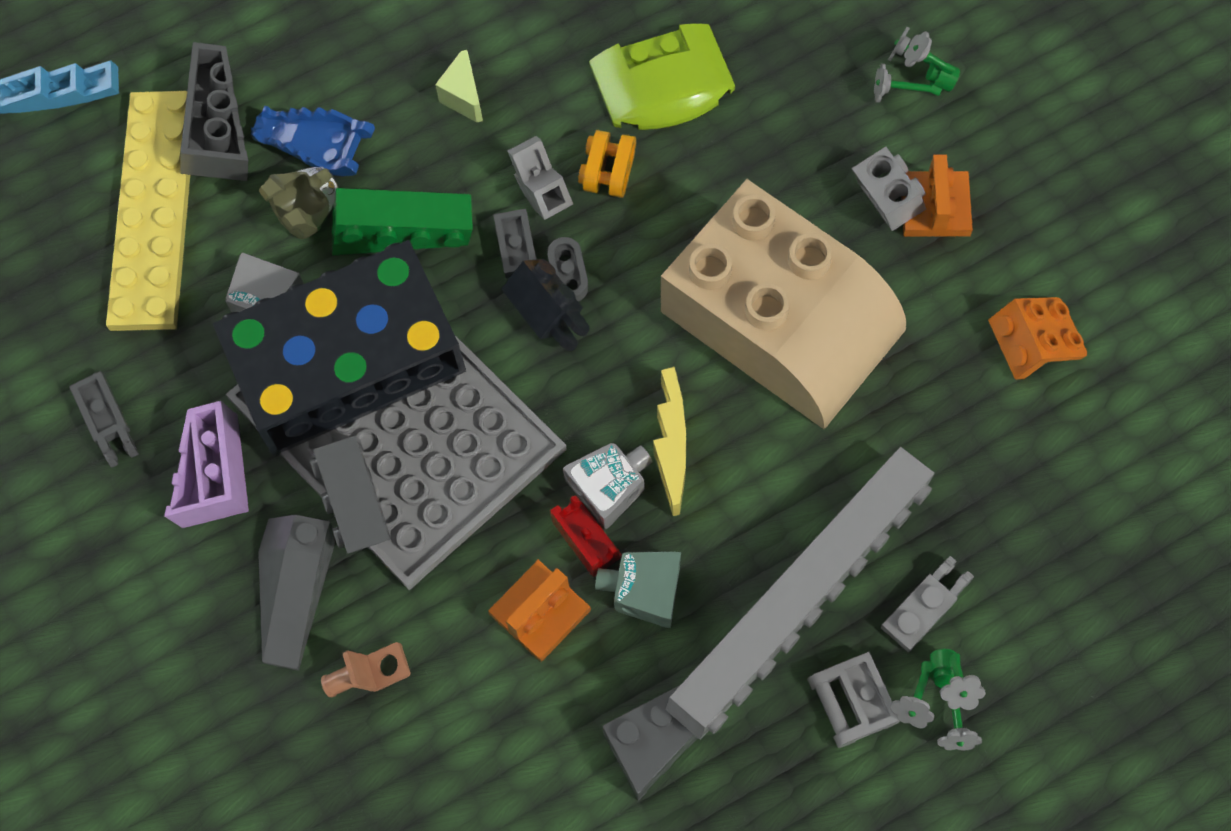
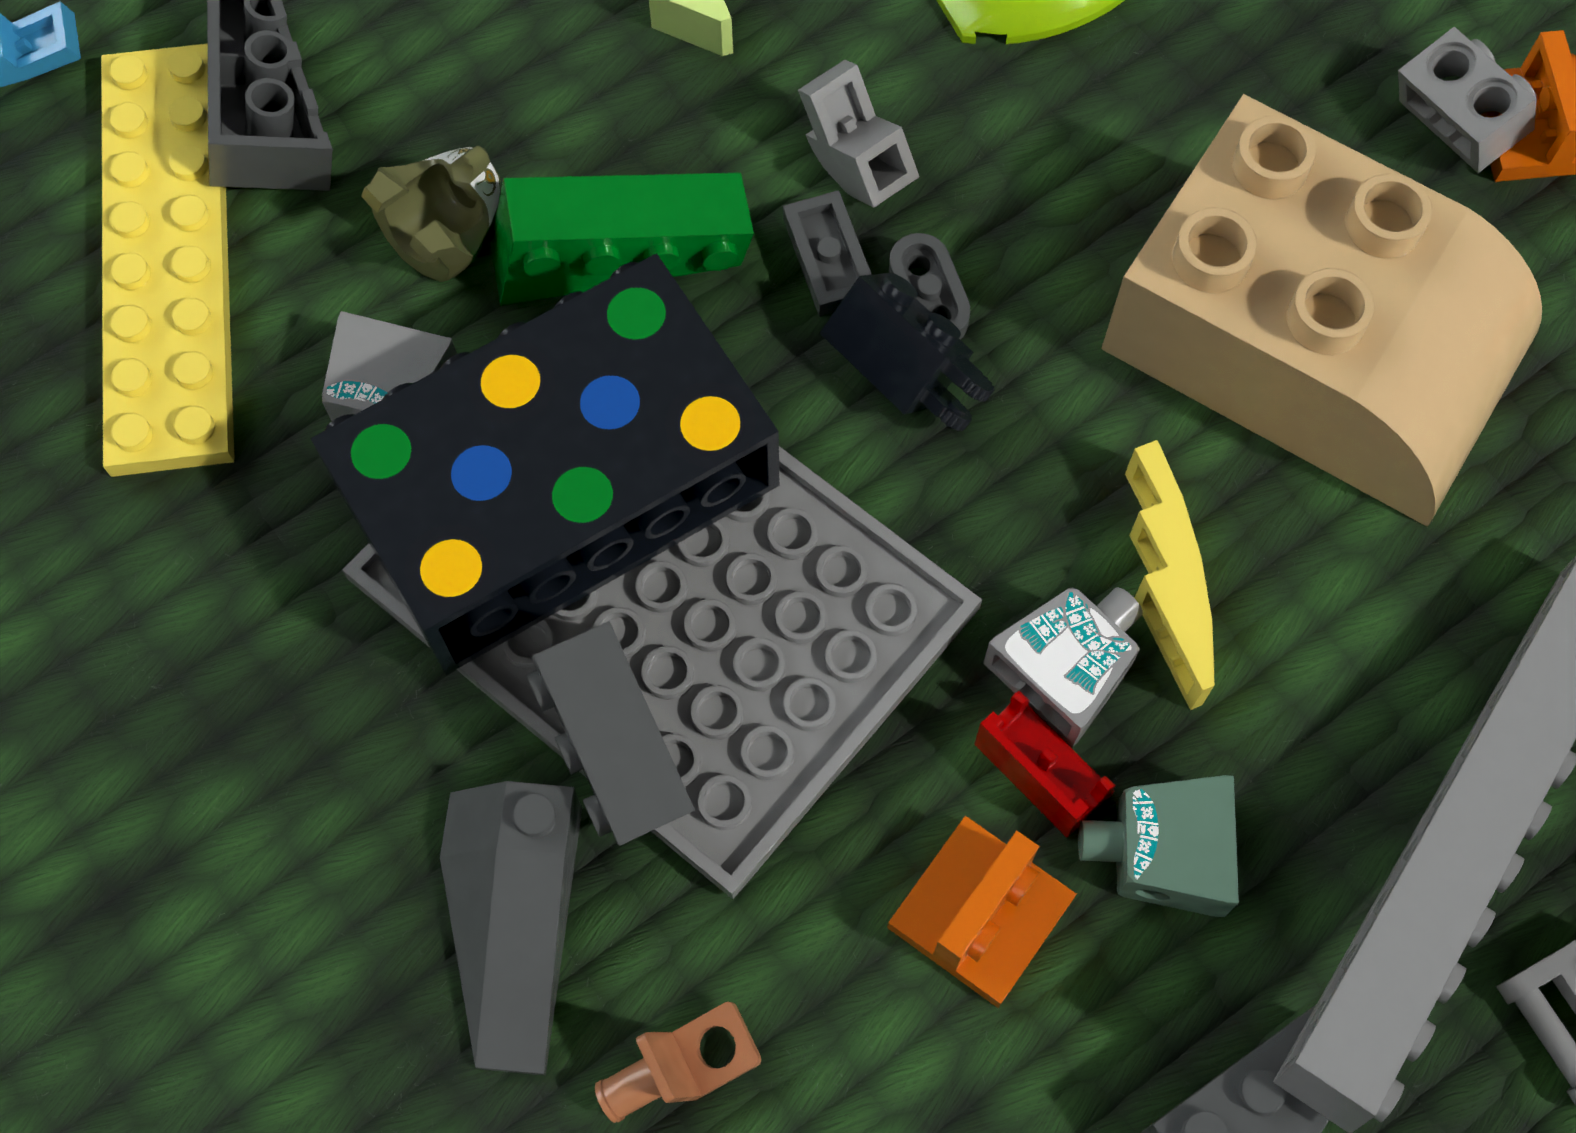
camera: 10 degrees left, 0 degrees up
dark grey hinge [69,371,139,468] -> none
lavender wedge [164,401,249,528] -> none
blue animal [251,106,375,176] -> none
light orange brick [578,130,636,198] -> none

